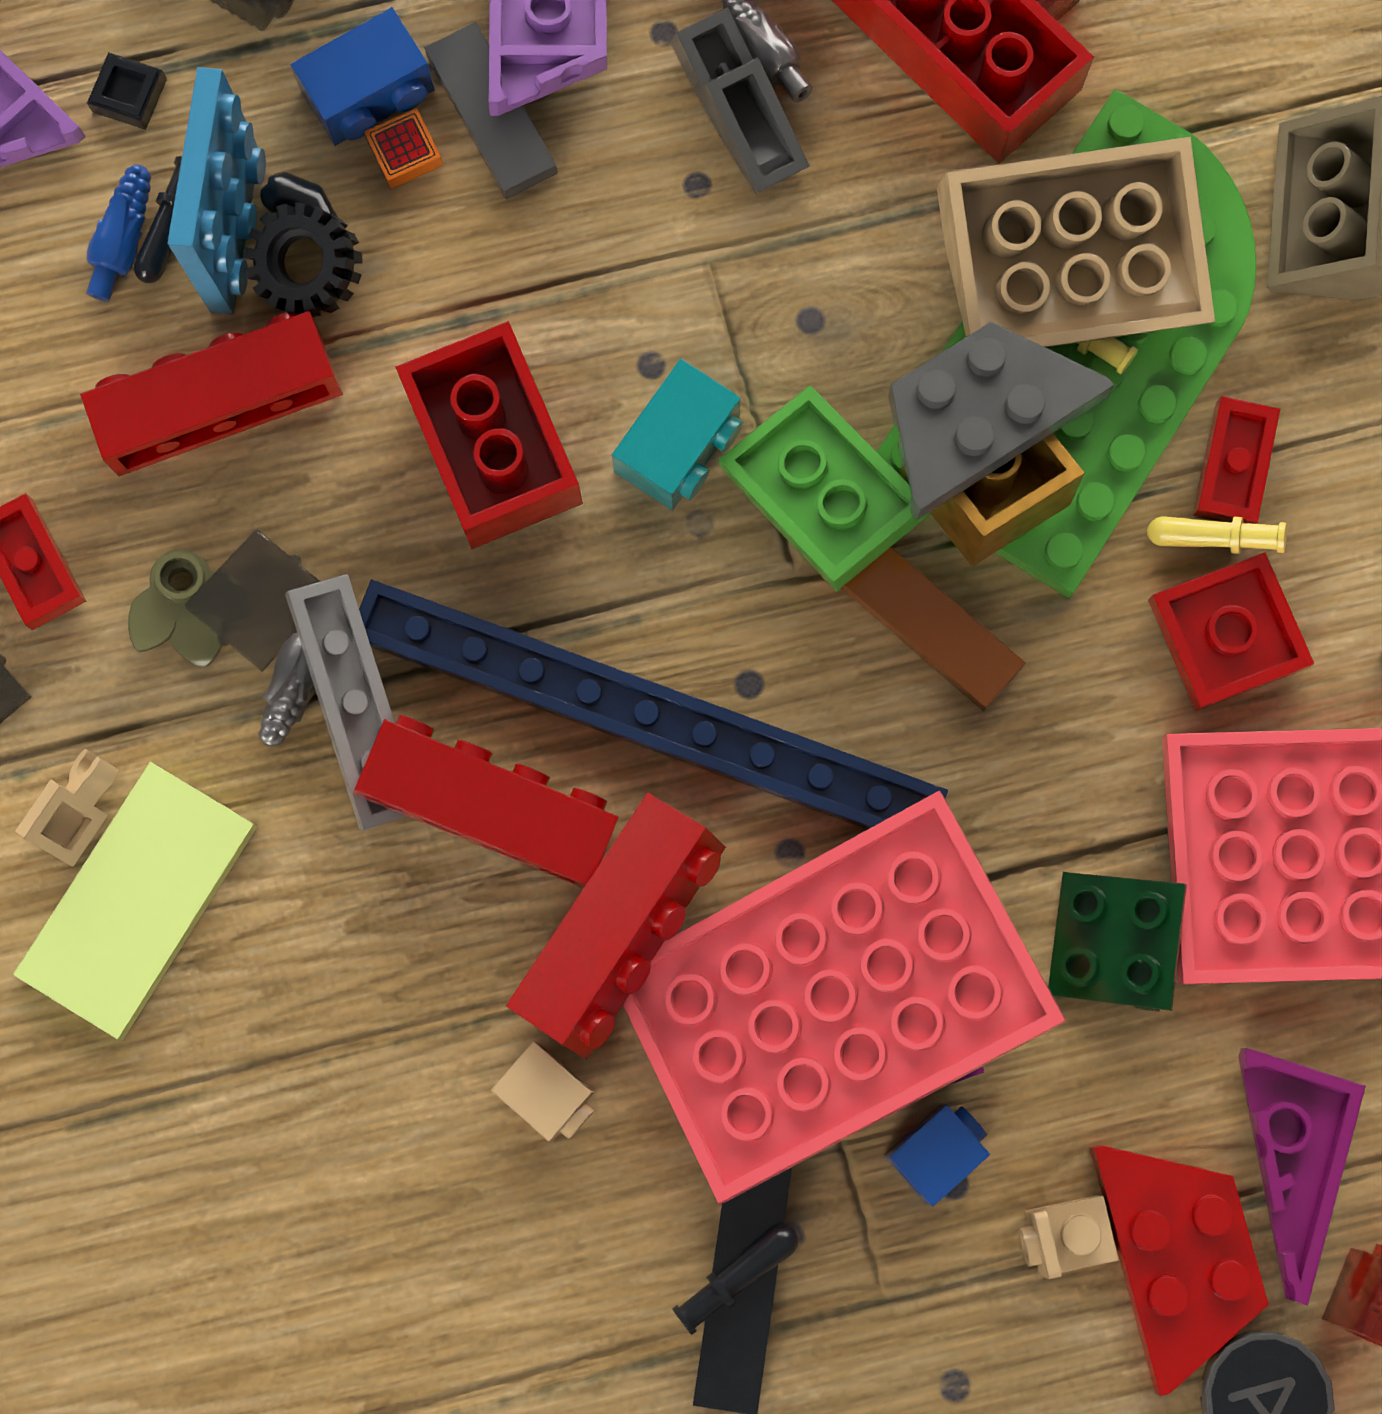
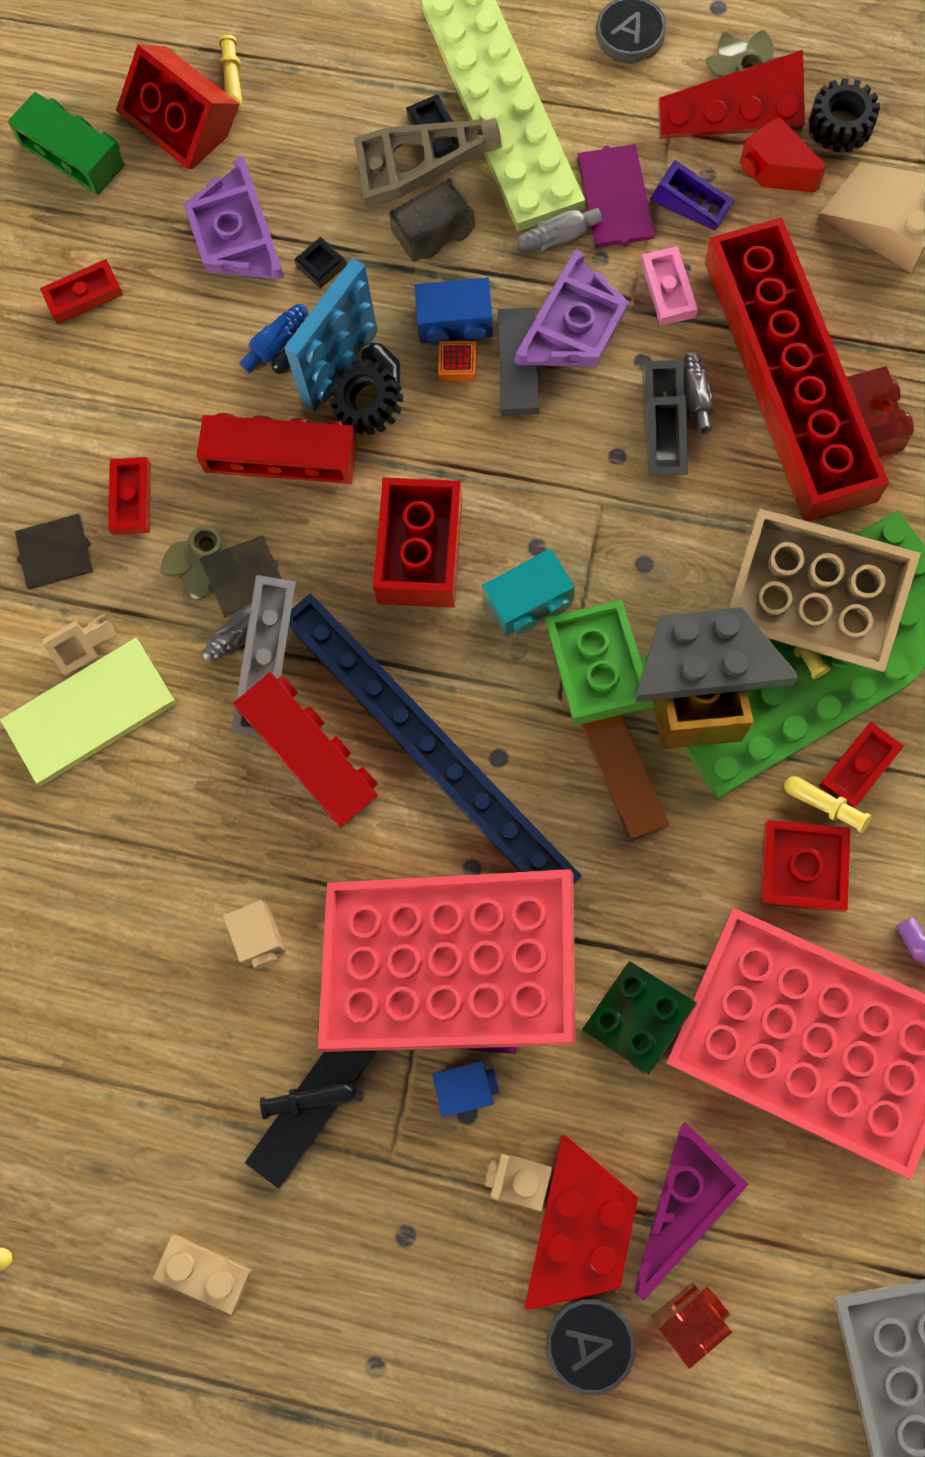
camera: 35 degrees right, 5 degrees down
red brick [506,793,726,1060] -> none

